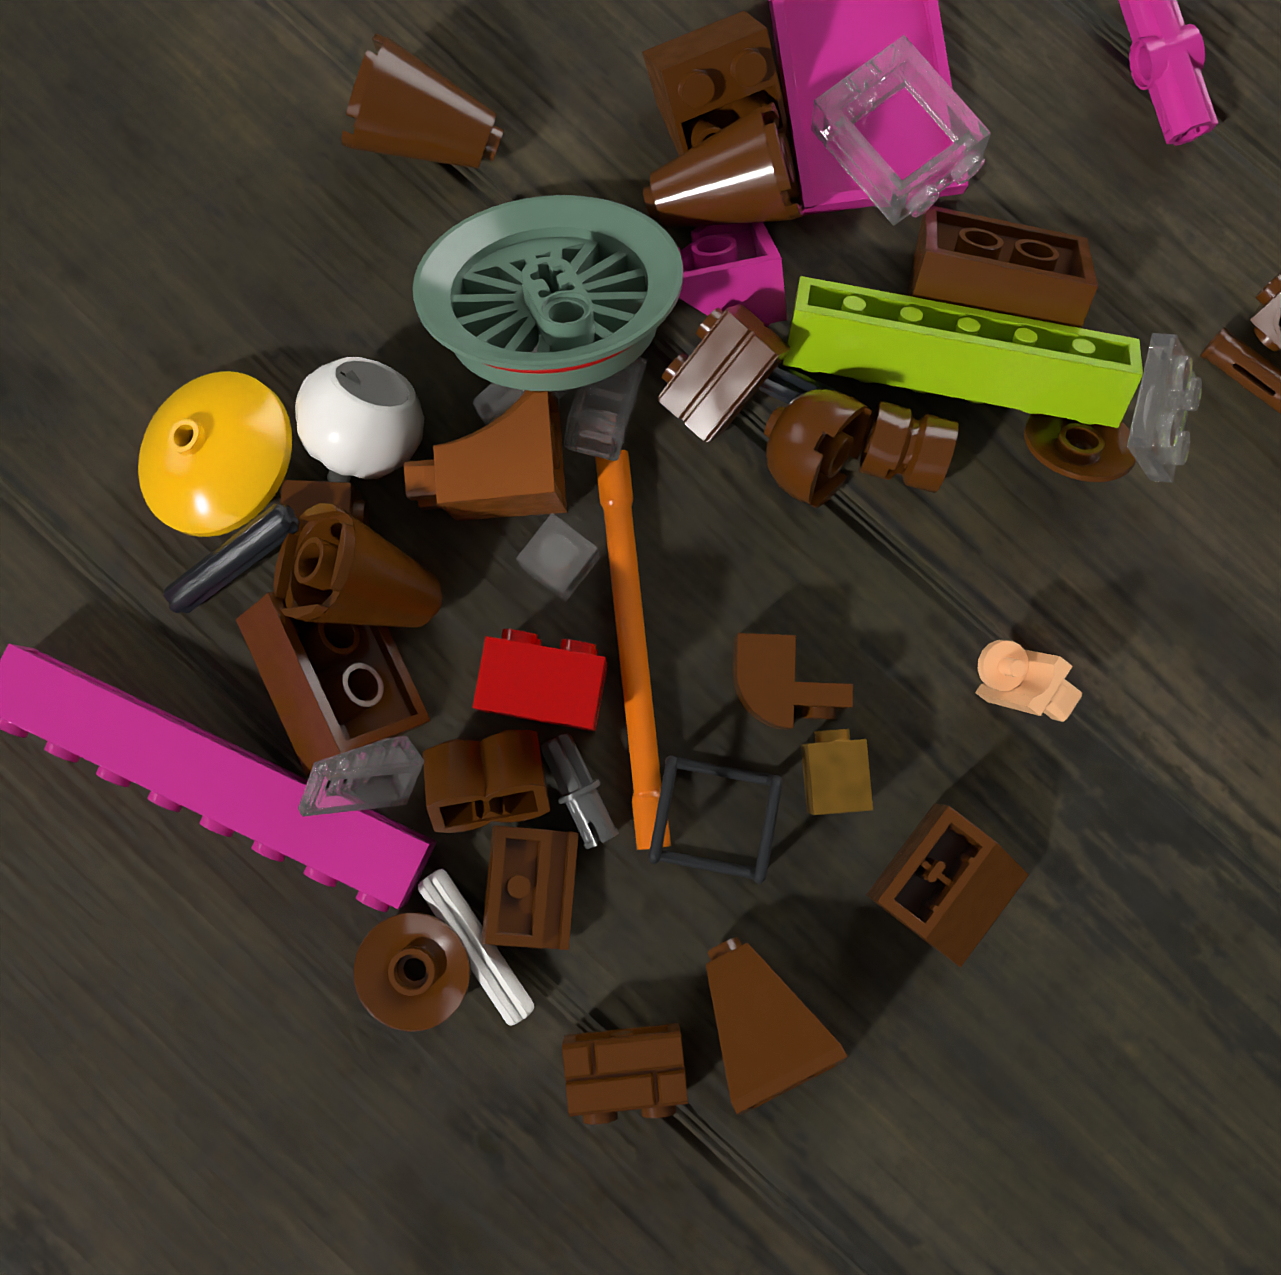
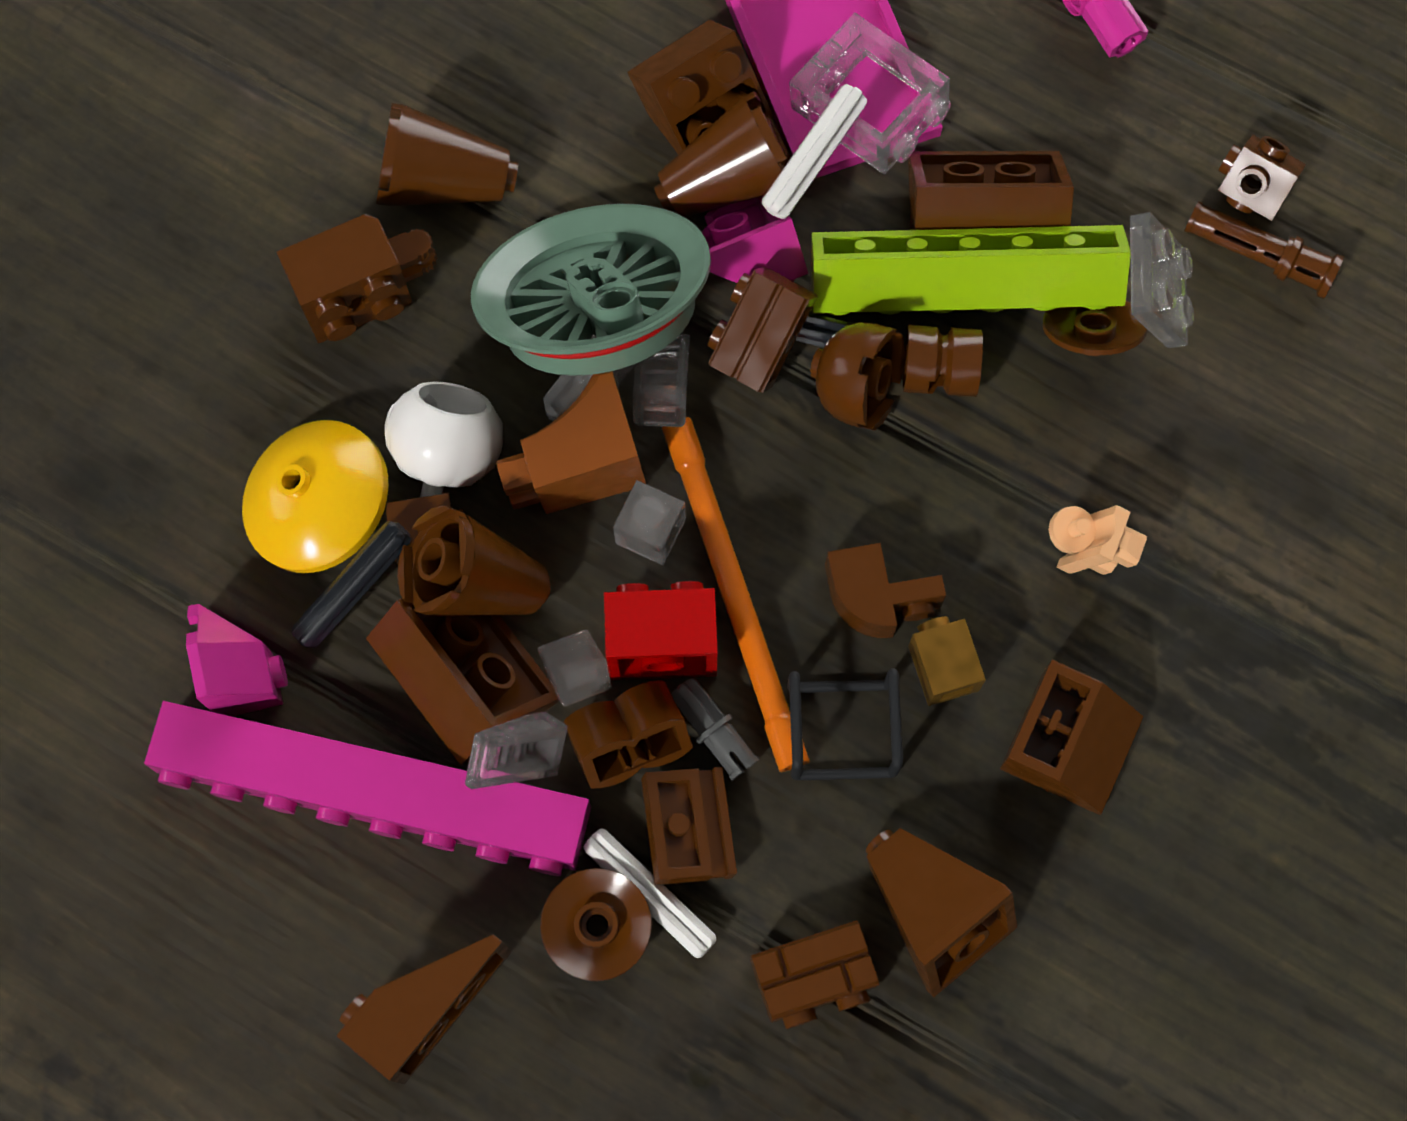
camera: 10 degrees left, 10 degrees down
none -> dark pink slope [186,604,288,717]
none -> reddish brown hinge [276,214,438,344]
none -> reddish brown slope [336,934,512,1085]
none -> clear slope [538,630,611,706]
none -> white axle [762,84,867,219]

